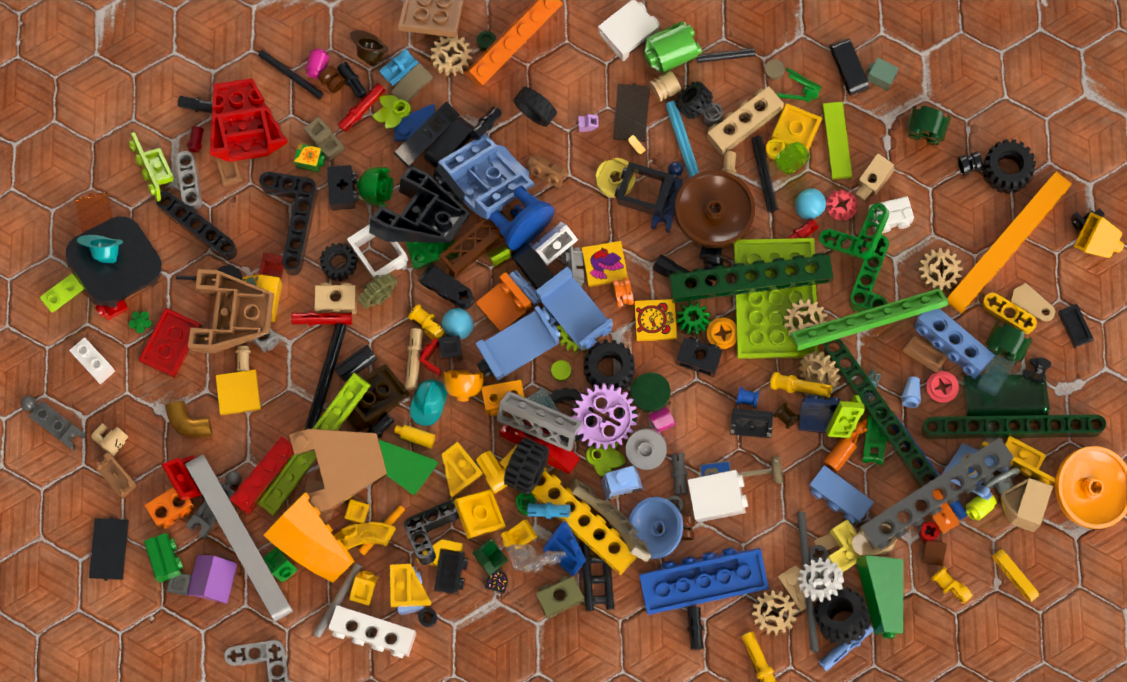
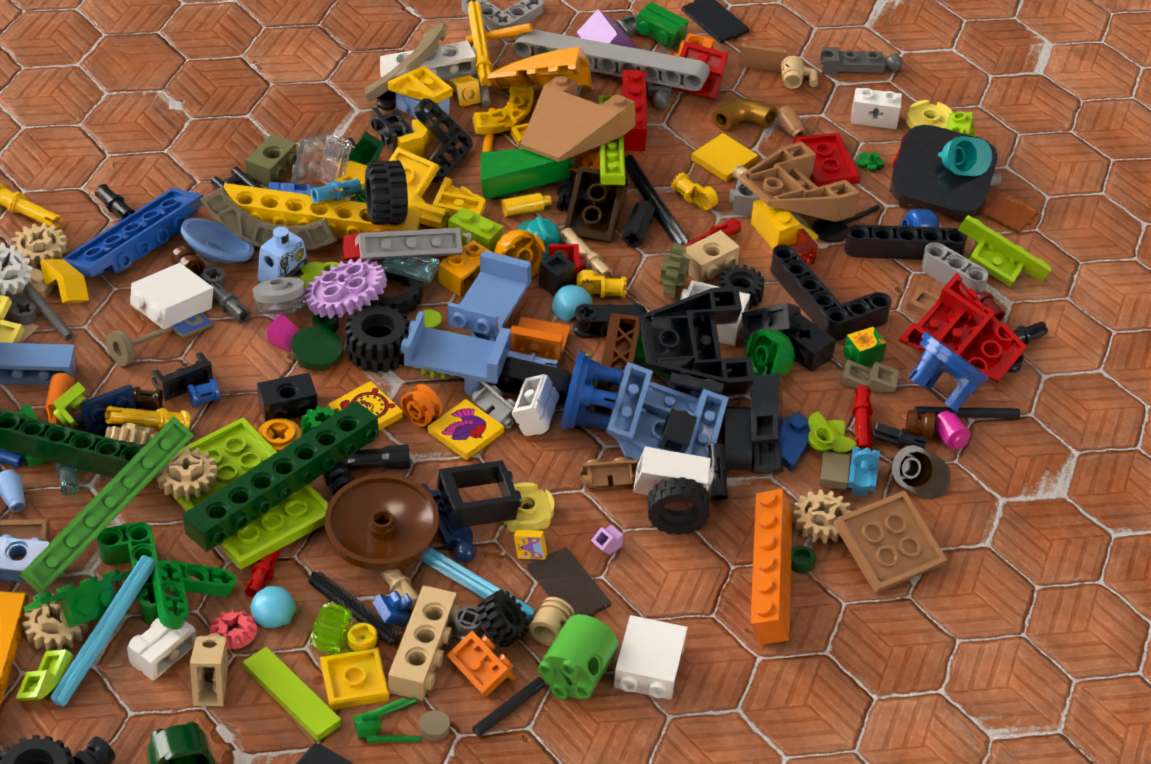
camera: 135 degrees right, 30 degrees down
none -> lime slope [15,649,74,701]
none -> green bracket [23,569,132,628]
none -> yellow slope [40,259,89,303]
none -> medium azure axle [50,555,156,707]
none -> dark tan tile [365,22,448,101]
none -> blue tile [372,591,413,627]
none -> orange bracket [447,631,517,697]
none -> lime brick [448,207,503,253]
none -> light orange bar [466,23,532,45]
none -> yellow axle [468,1,493,87]
none -> white brick [633,447,714,495]
none -> black brick [657,408,697,453]
none -> yellow connector [671,172,718,211]
none -> black hinge [742,303,801,338]
none -> medium nougat cone [776,106,806,138]
none -> blue head [901,209,939,227]
none -> light yellow plate [906,100,953,129]
none -> blue piece [908,331,989,412]

